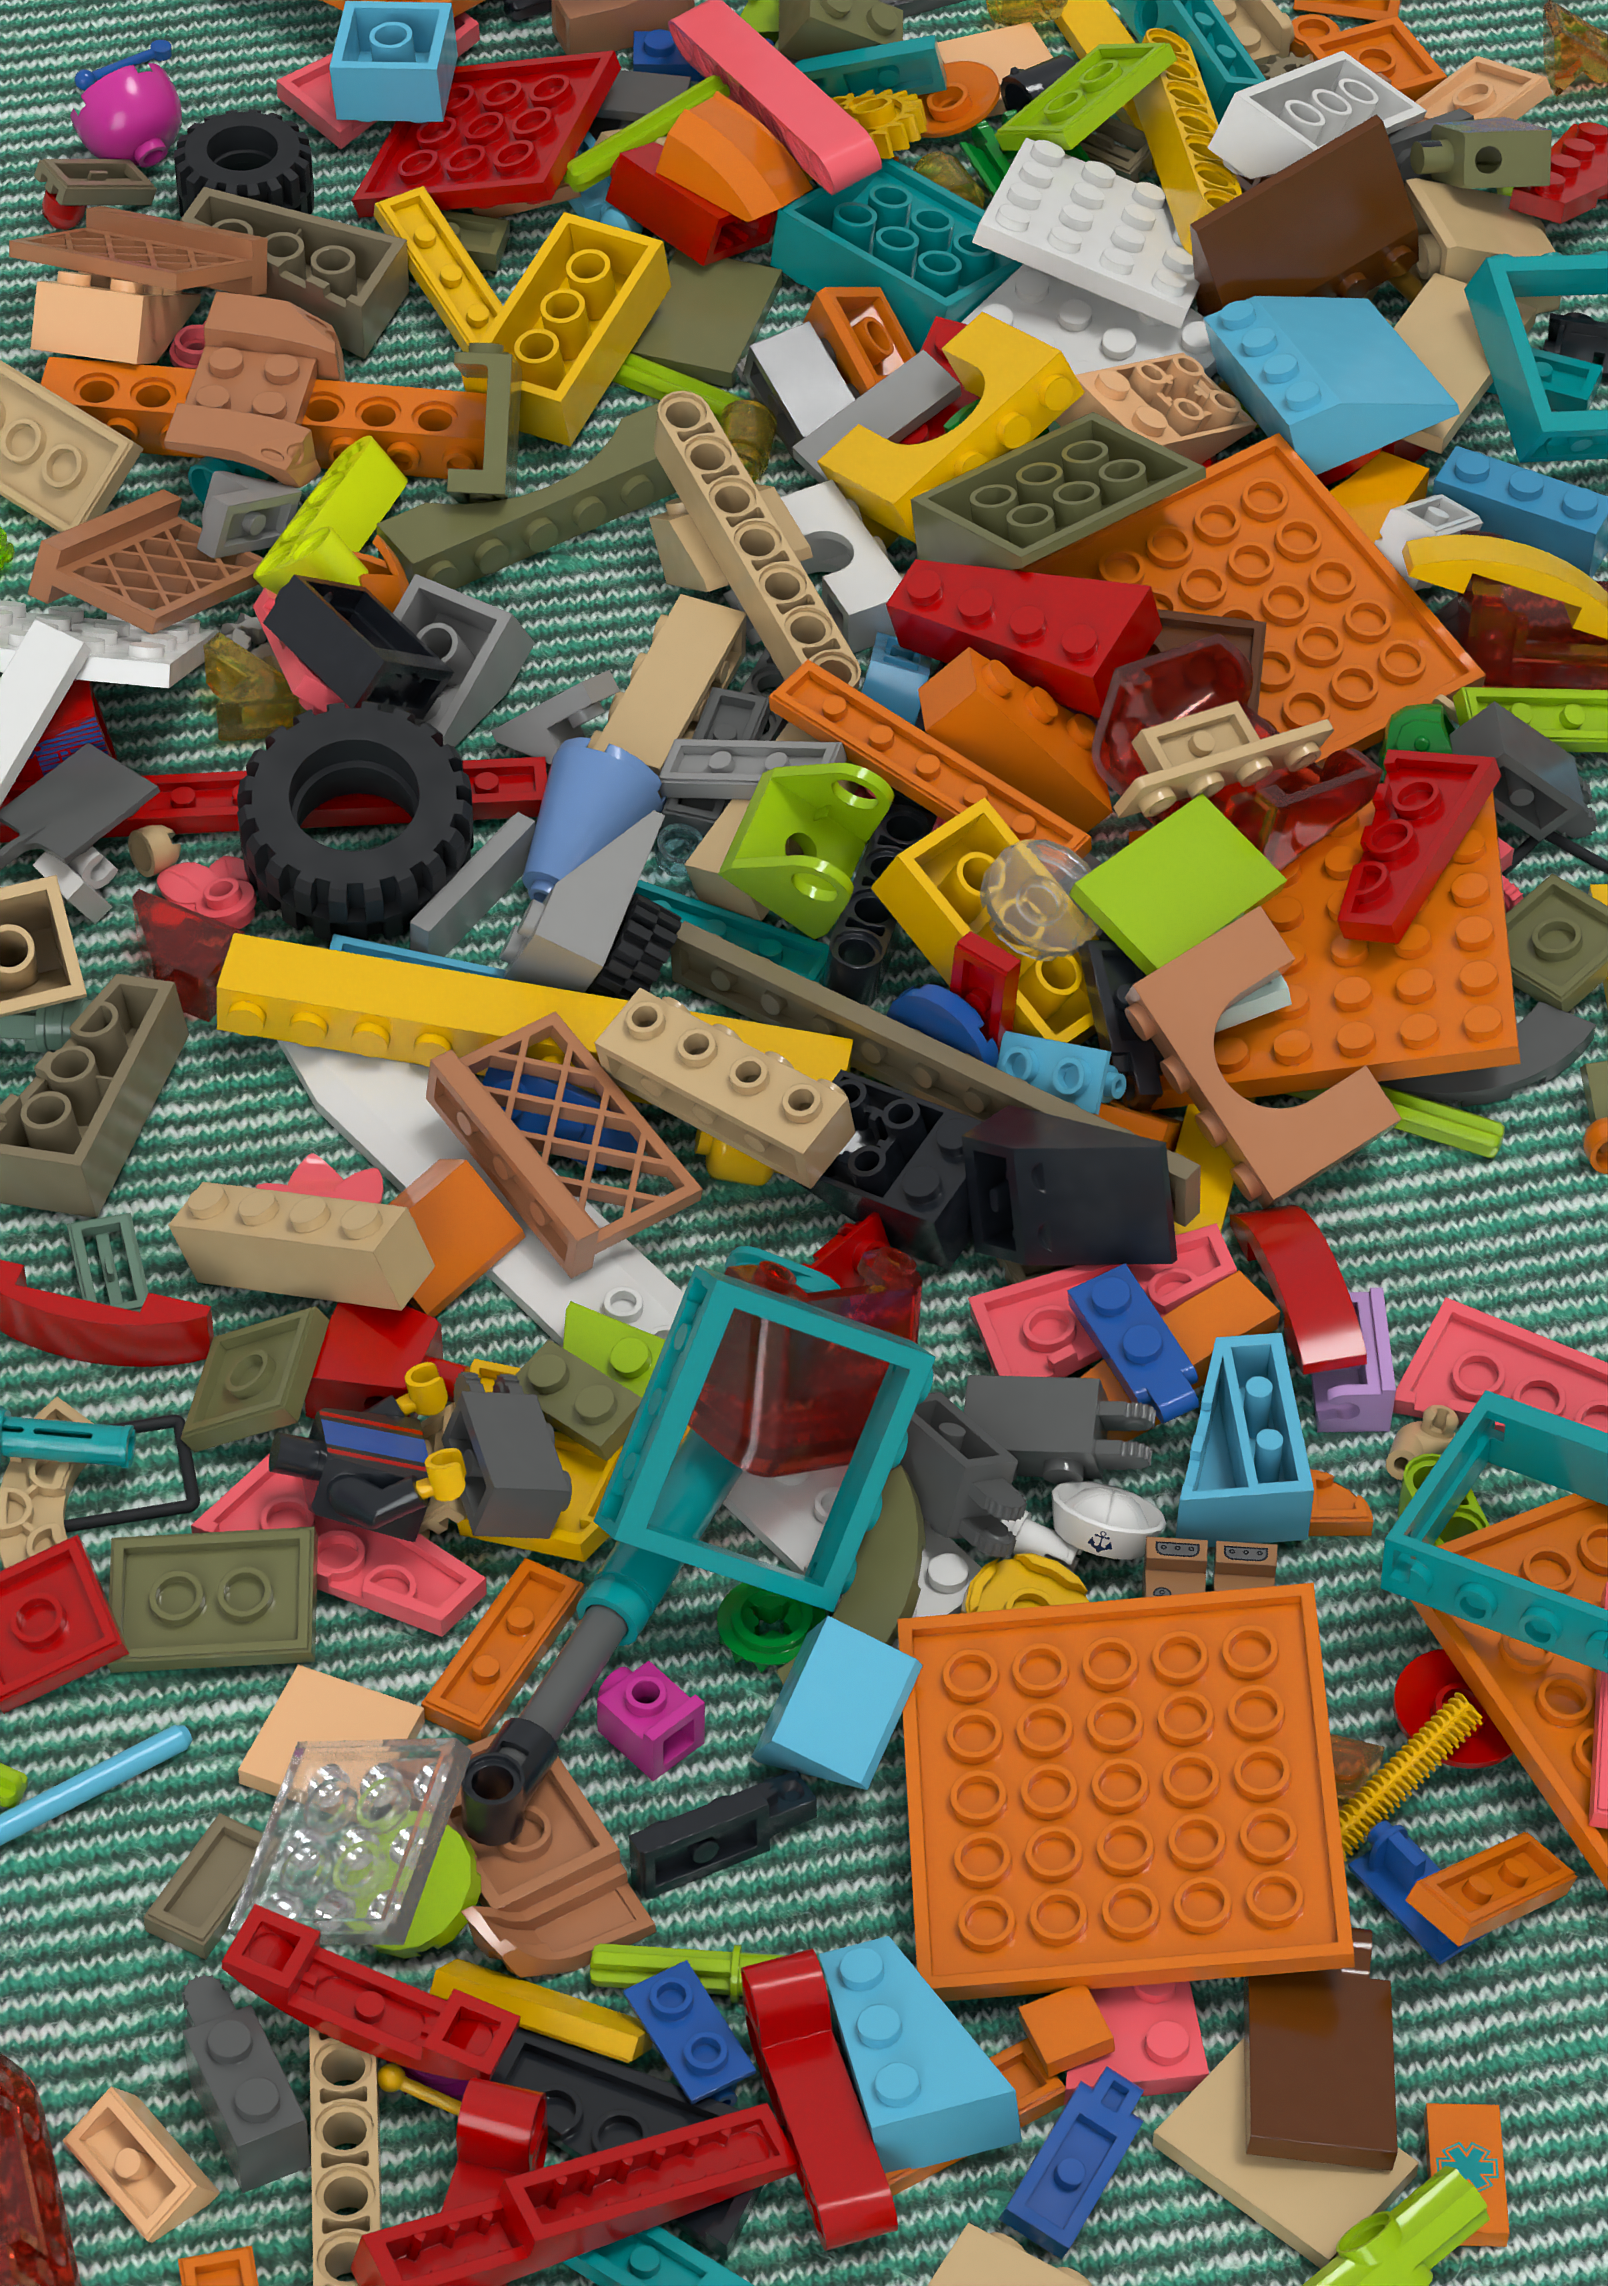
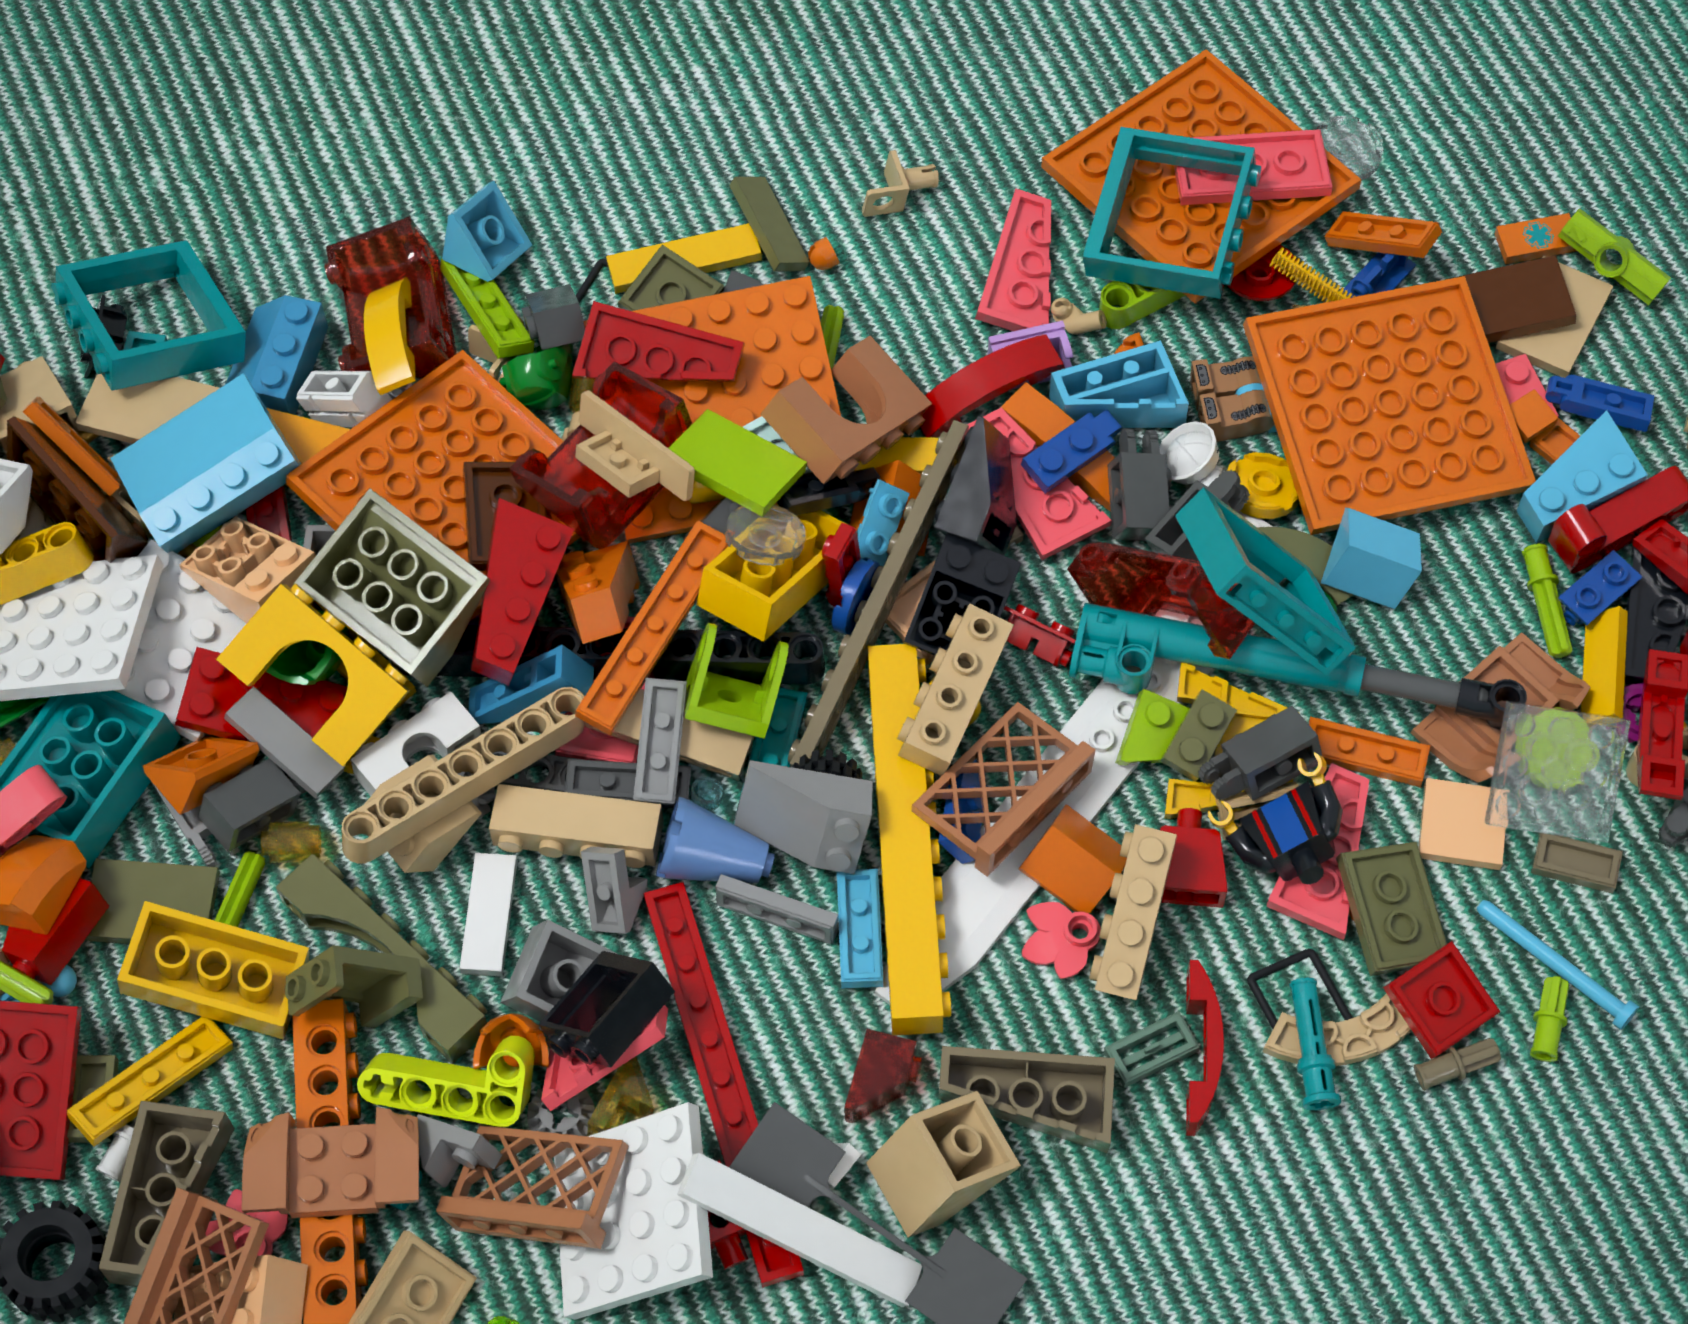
camera: 100 degrees left, 15 degrees up
coral plate [144,856,257,934] -> none
olive tile [181,1306,330,1452] -> none
black tyre [237,702,474,941] -> none
dark pink brick [597,1661,705,1781] -> none
black hinge [629,1771,817,1899] -> none
none -> orange tile [23,396,122,496]
none -> white tile [459,853,518,977]

